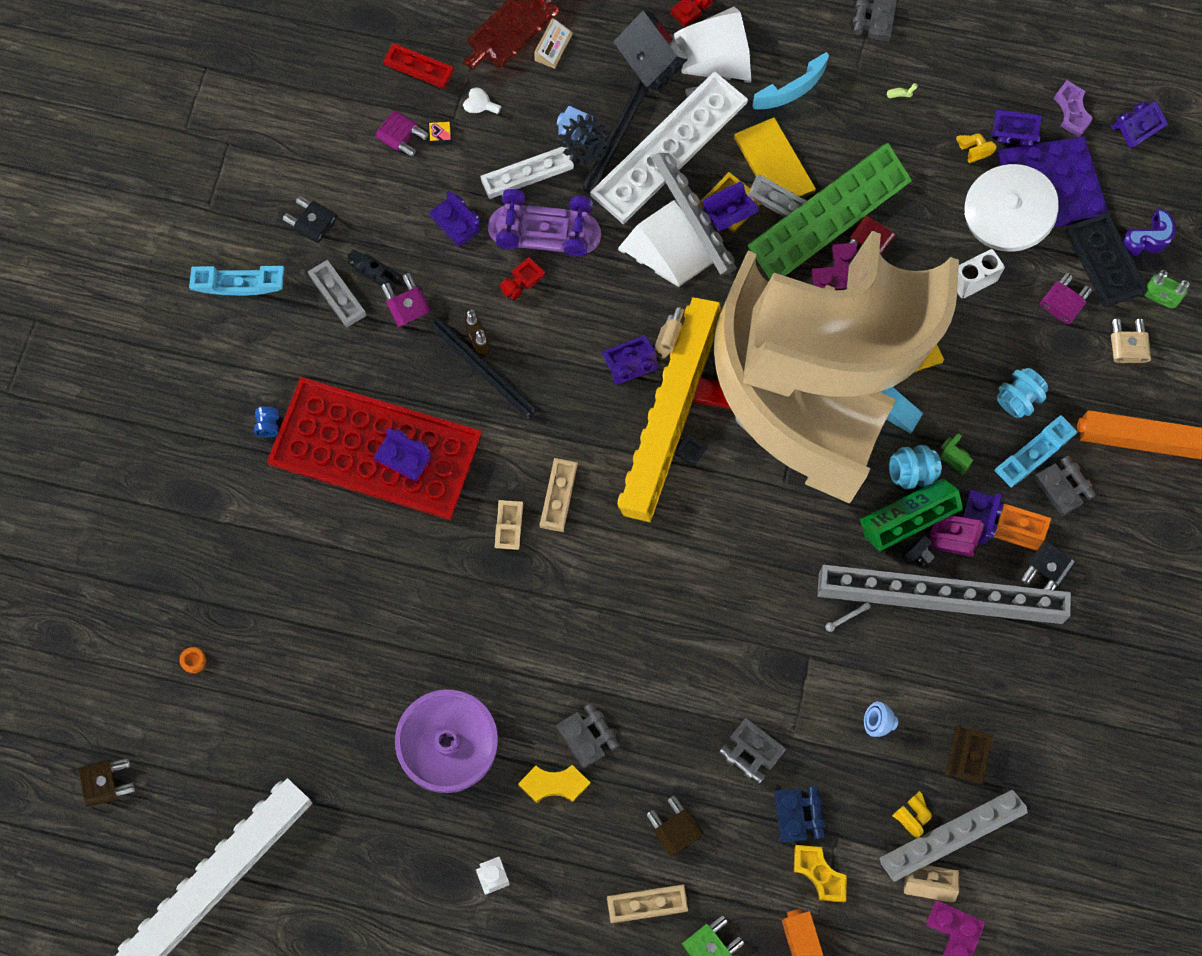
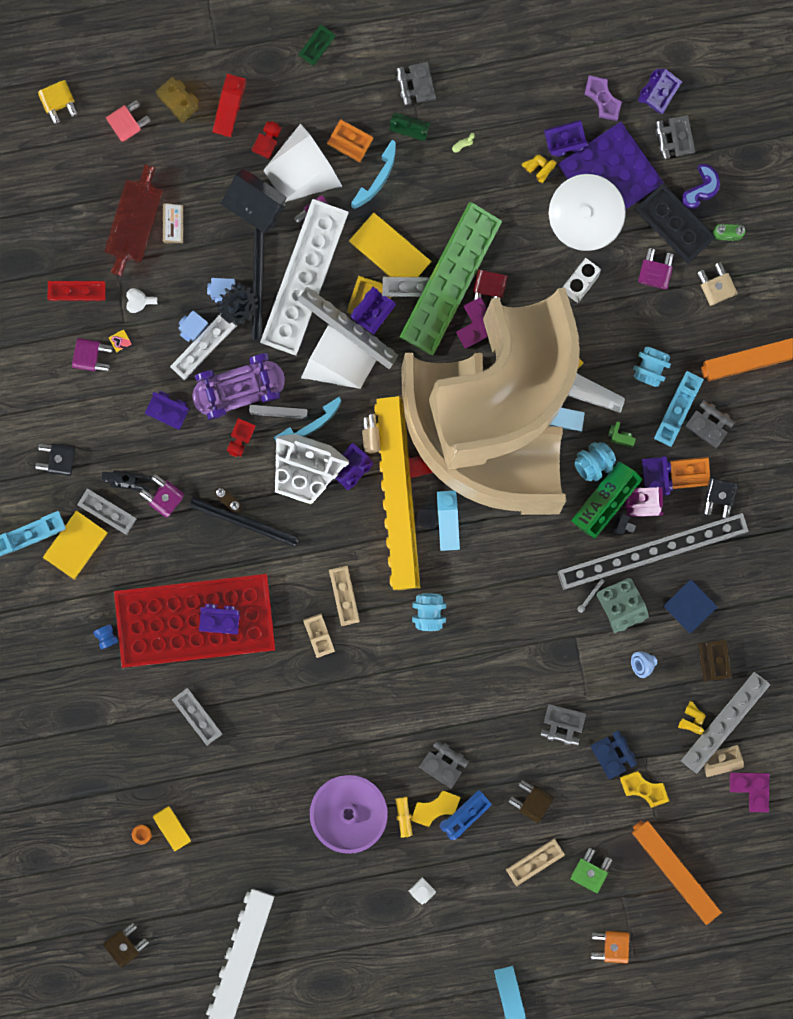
camera: 20 degrees left, 15 degrees up
none -> yellow tile [43,511,108,580]
none -> yellow slope [153,806,191,851]
none -> light grey plate [172,688,222,746]
none -> light blue brick [179,311,209,342]
none -> light grey tile [249,405,308,419]
none -> medium azure slope [274,397,341,441]
none -> white wedge [275,434,349,504]
none -> orange plate [327,119,374,162]
none -> dark green hinge [389,112,430,142]
none -> yellow pin [395,797,413,837]
none -> medium azure piece [412,593,446,631]
none -> medium azure slope [437,491,460,551]
none -> blue plate [440,790,492,840]
none -> white wedge [568,373,625,413]
none -> sand green bracket [597,578,649,633]
none -> flat silver plate [655,115,695,159]
none -> dark blue tile [663,580,718,634]

